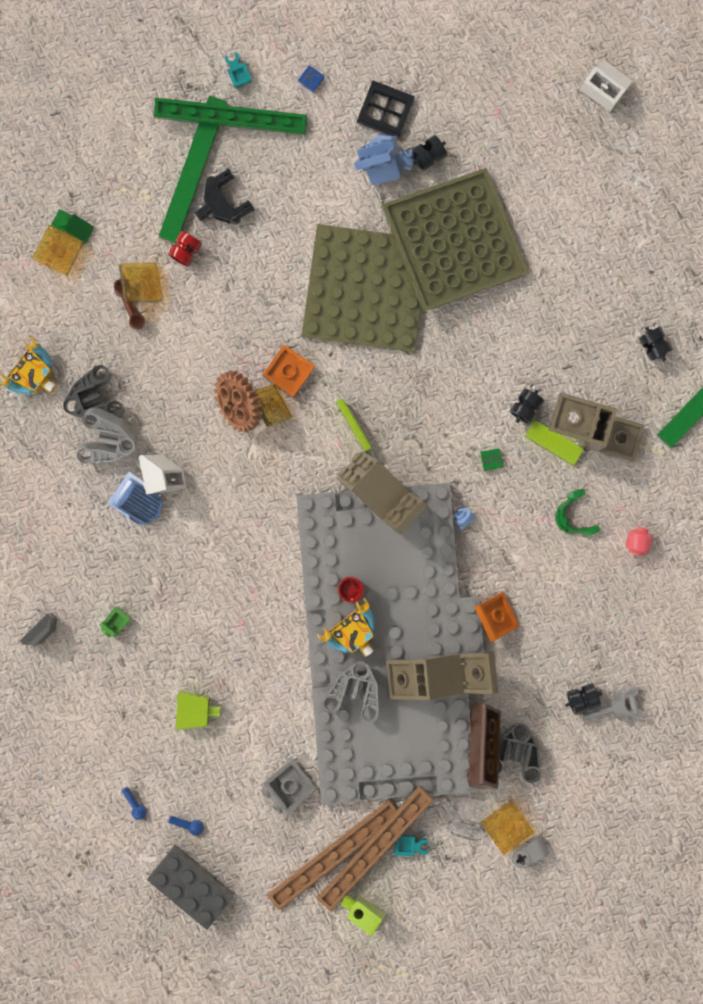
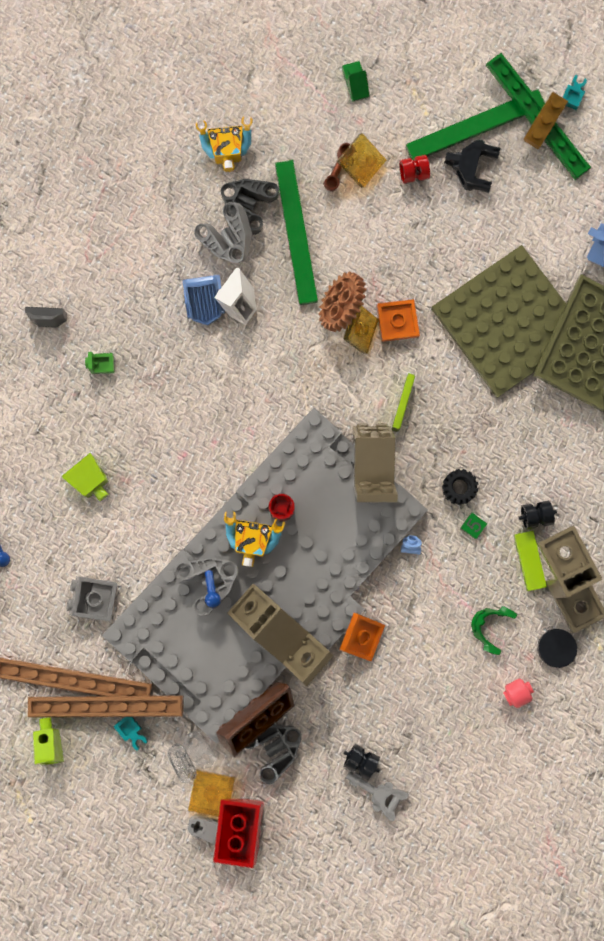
camera: 50 degrees right, 5 degrees down
clear yellow plate [32,225,84,276] -> none
none -> blue bar [205,570,221,608]
none -> red slope [213,799,264,868]
none -> green tile [275,160,318,306]
none -> black tyre [442,469,479,505]
none -> pearl gold plate [523,92,568,149]
none -> black tile [537,629,577,668]

